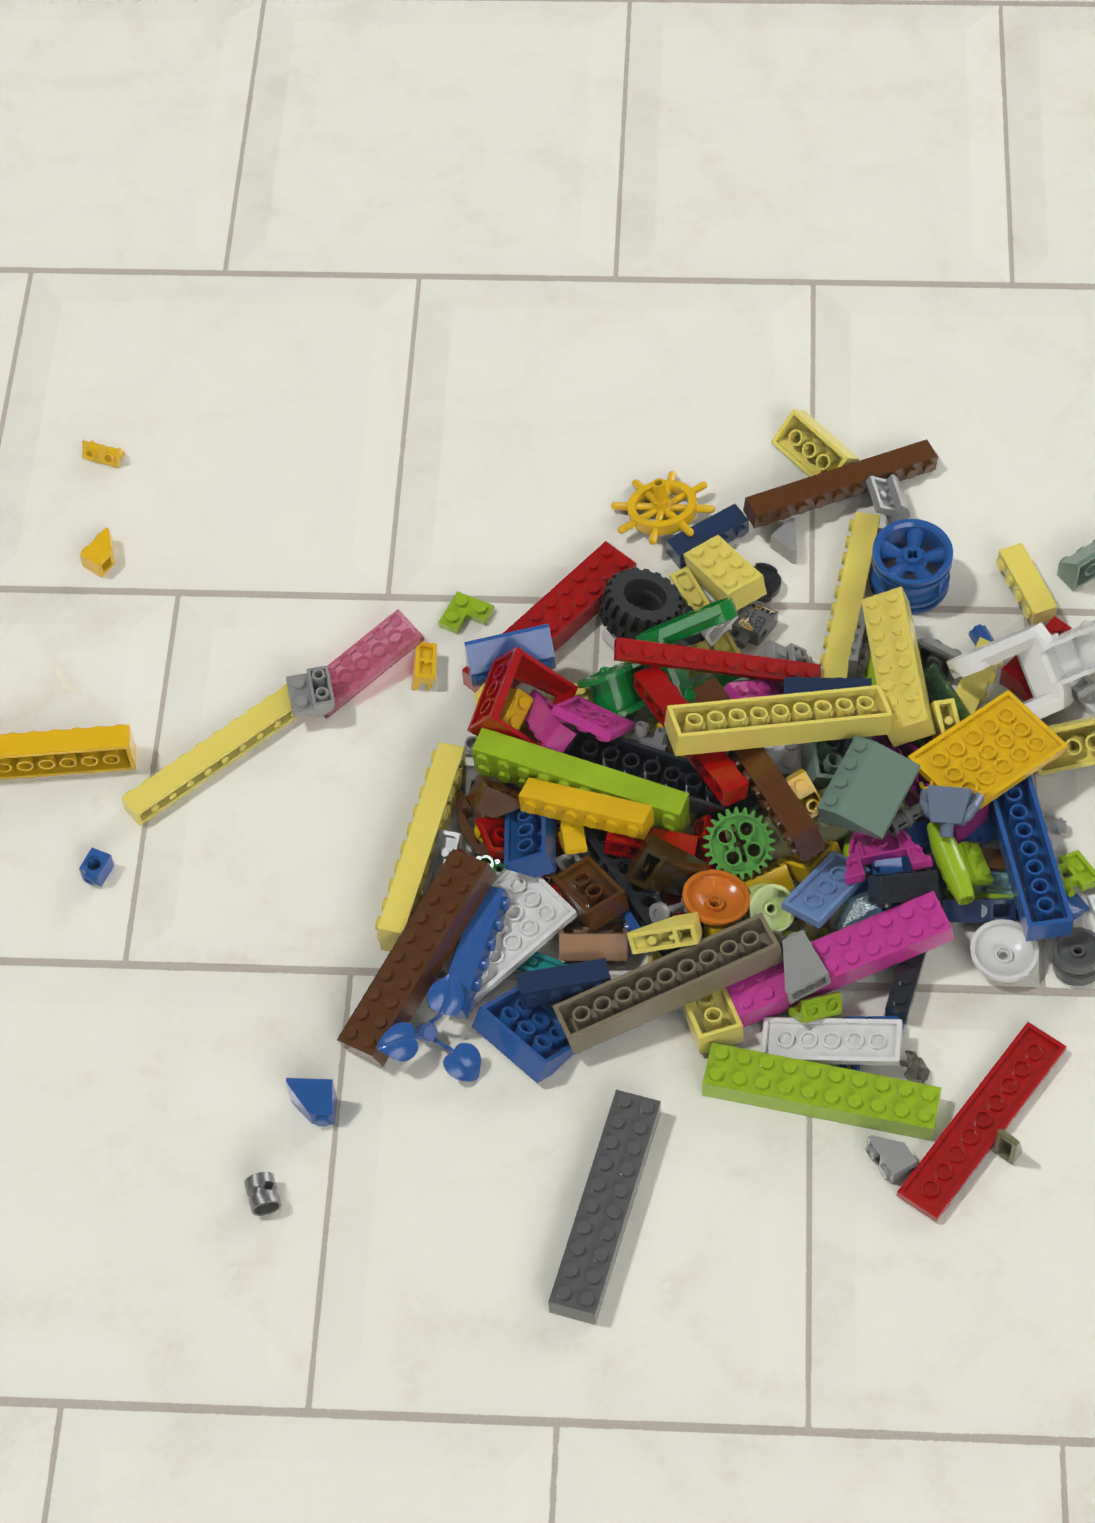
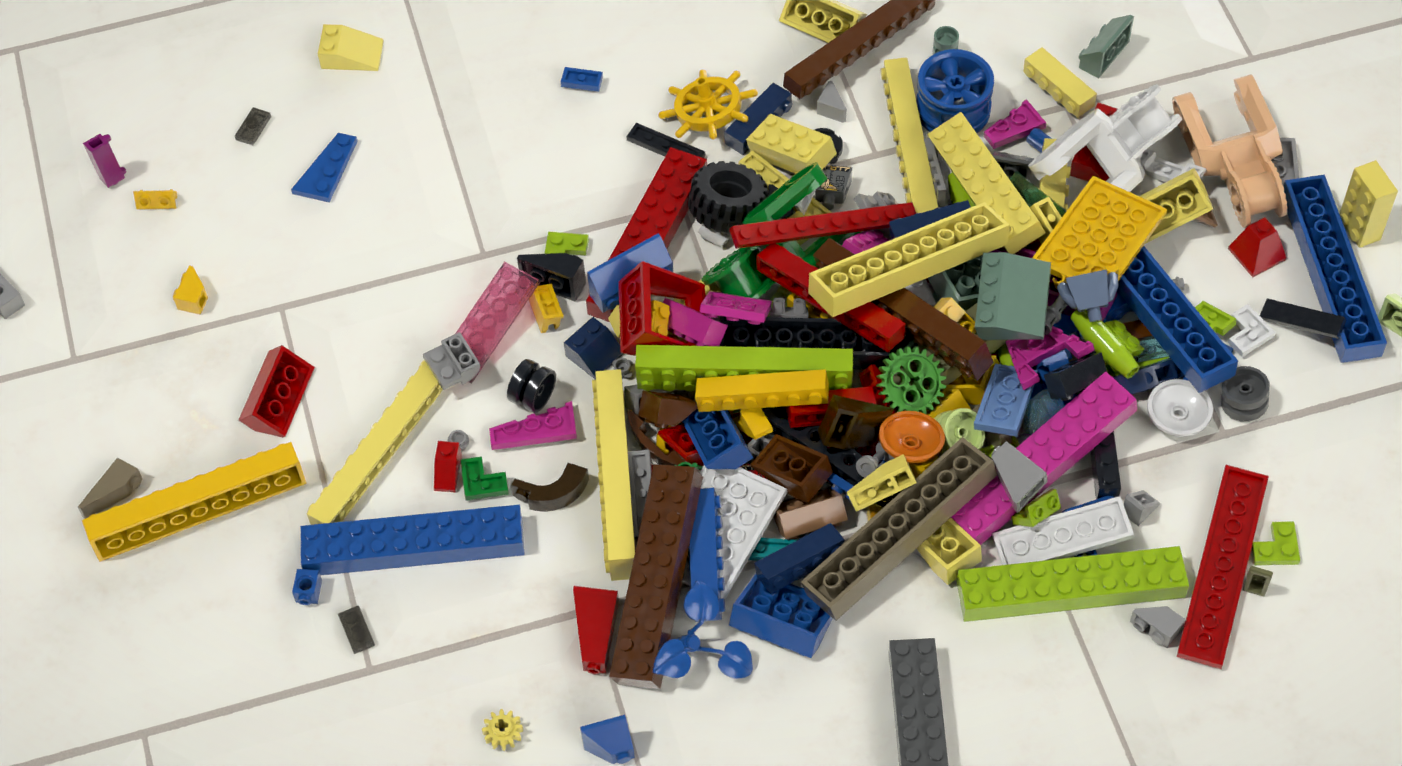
camera: 20 degrees left, 0 degrees up
light grey brick [866,474,910,523] -> none
clear smoke plate [900,1050,930,1084] -> none
none -> magenta brick [83,134,127,188]
none -> clear smoke plate [235,107,271,146]
none -> red slope [238,345,315,438]
none -> blue wing [291,133,358,203]
none -> blue brick [300,504,525,575]
none -> light yellow slope [318,24,384,71]
none -> clear smoke plate [338,605,375,654]
none -> red slope [434,441,462,493]
none -> light grey plate [448,430,469,450]
none -> green plate [460,456,509,501]
none -> light yellow gear [482,709,523,751]
none -> dark pink wing [489,401,577,450]
none -> black wheel [507,359,556,413]
none -> dark brown arch [511,463,589,512]
none -> black slope [517,253,586,302]
none -> blue plate [561,67,603,92]
none -> dark blue slope [564,317,624,380]
none -> red slope [573,586,619,674]
none -> black tile [626,123,705,158]
none -> sand green wheel [933,26,959,54]
none -> dark pink wing [984,99,1046,149]
none -> light grey slope [1123,490,1160,526]
none -> lime plate [1252,521,1300,566]

